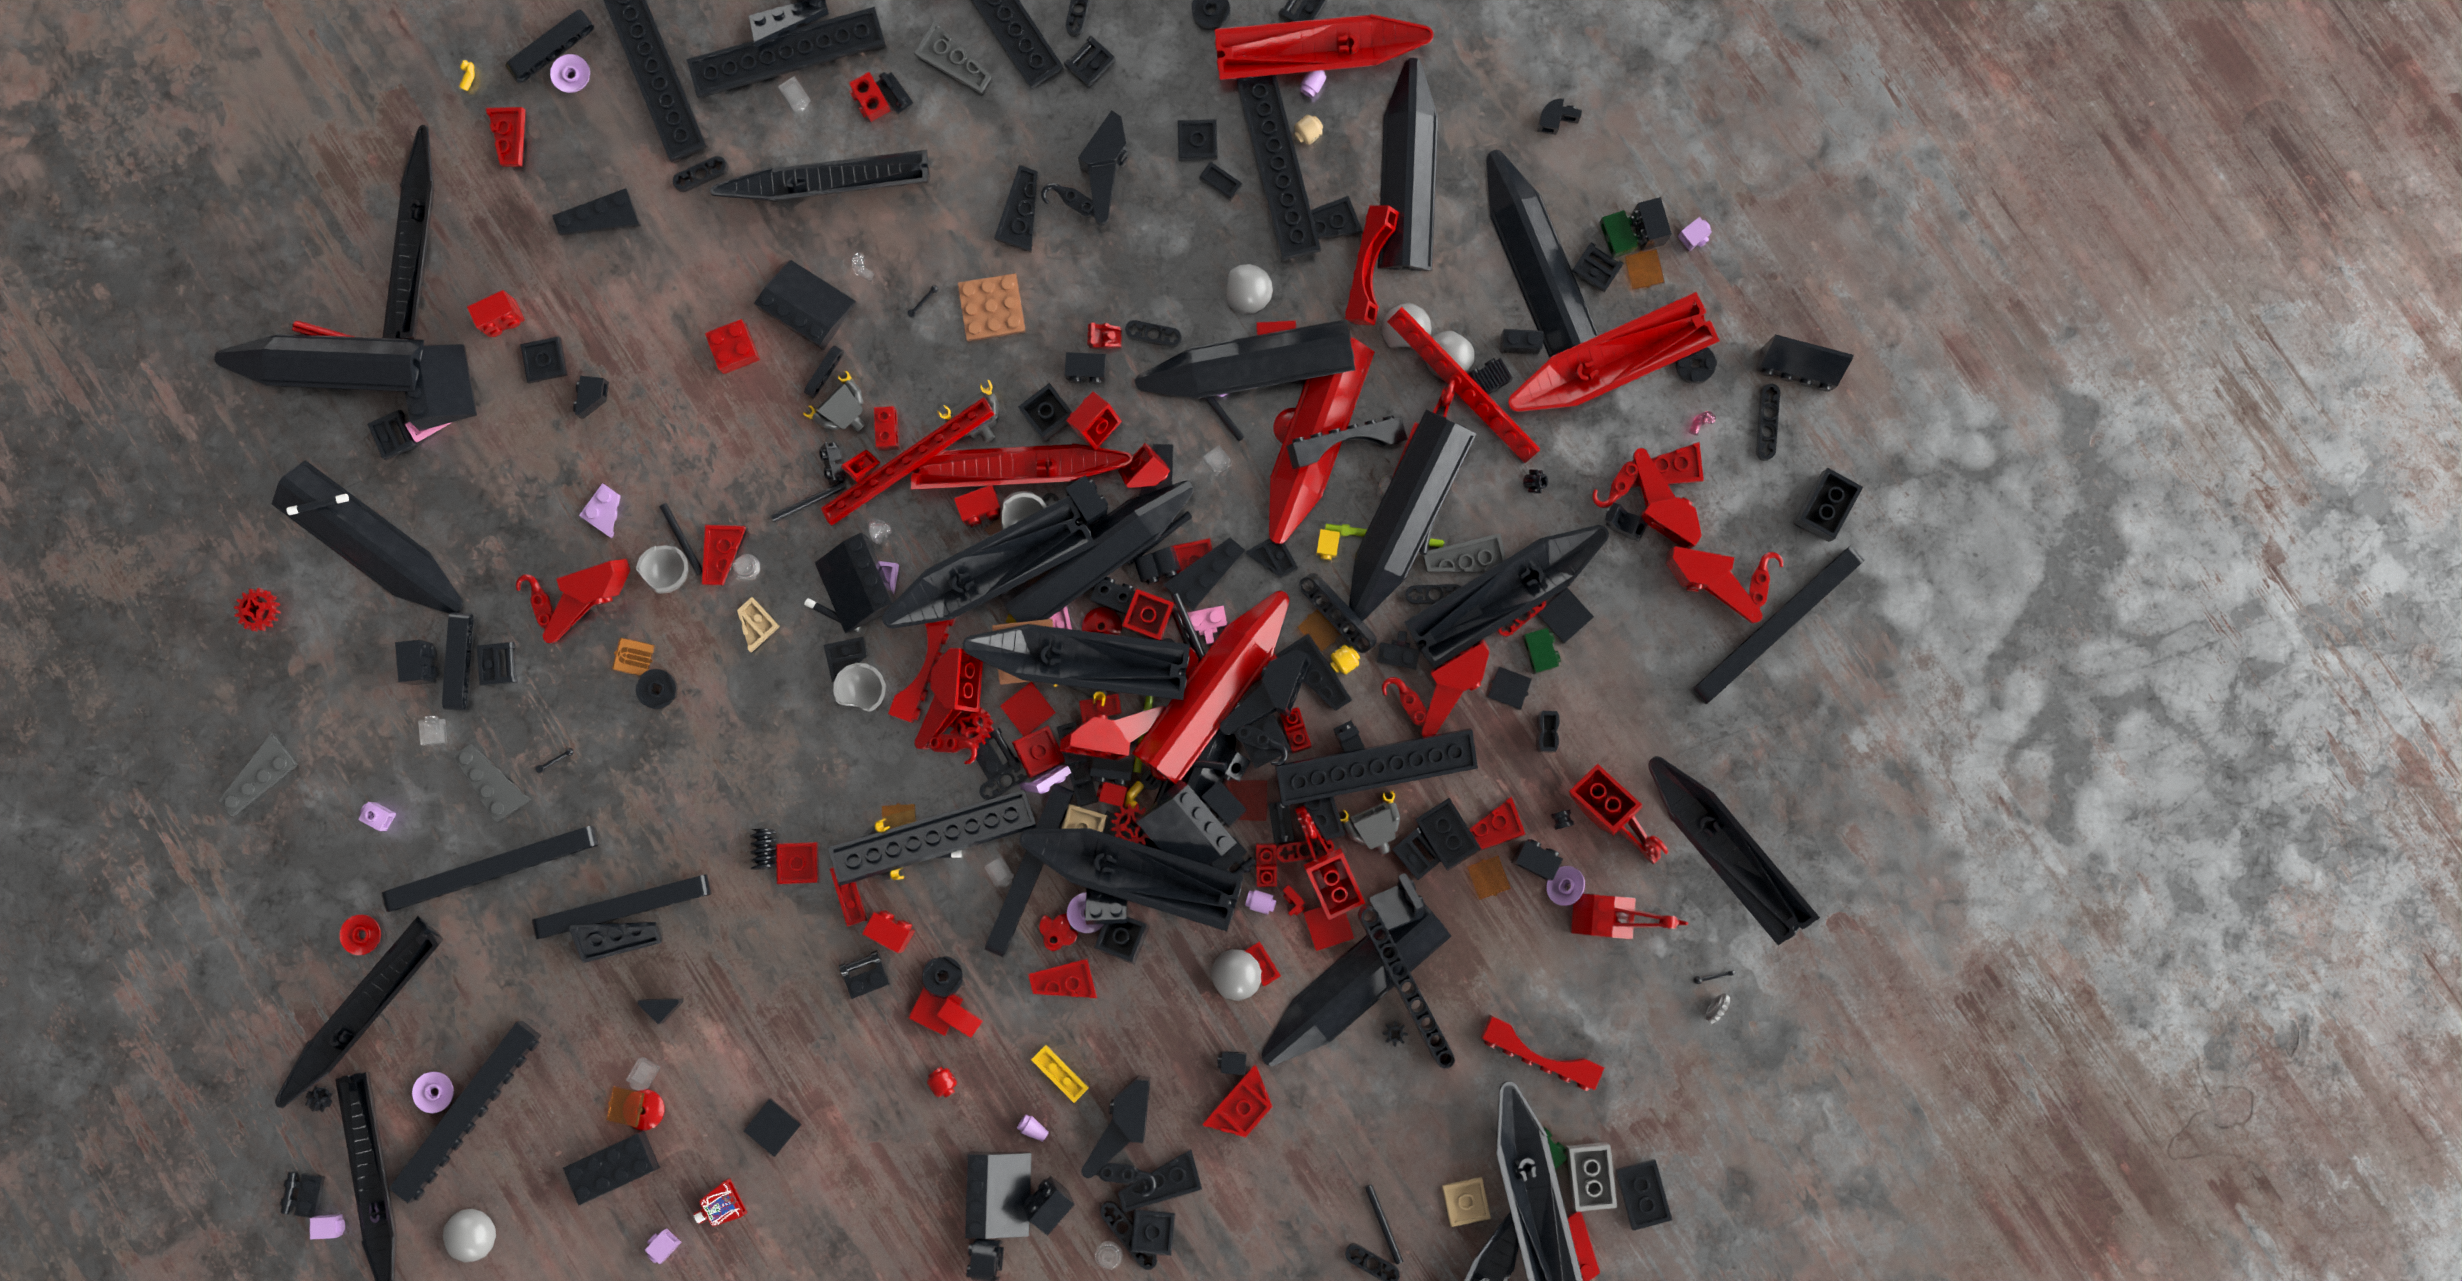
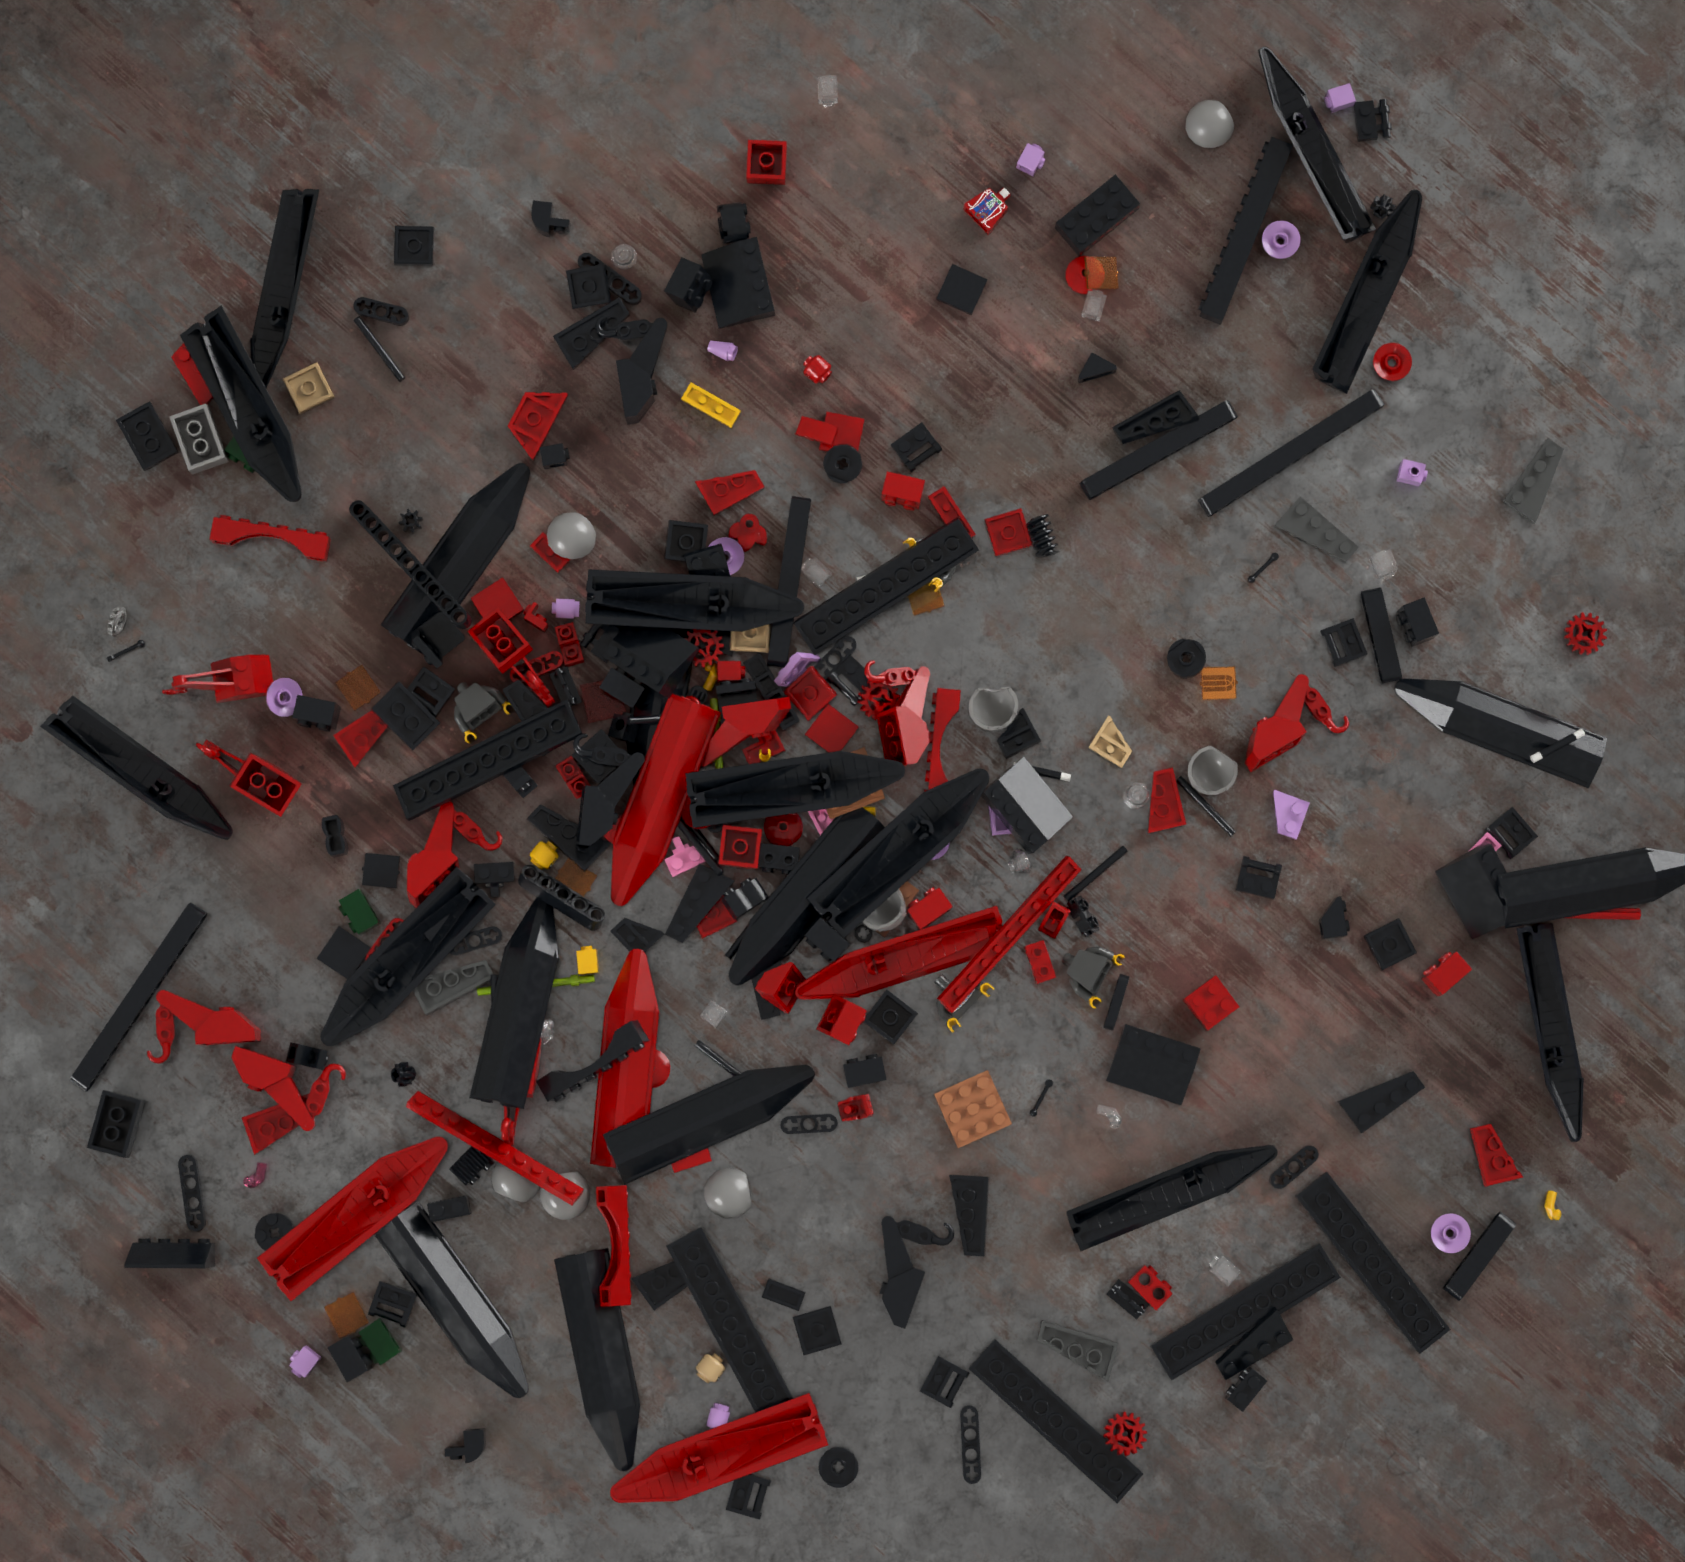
camera: 165 degrees right, 0 degrees up
black wheel [1551,809,1575,830] -> none
none -> black plate [1235,856,1282,899]

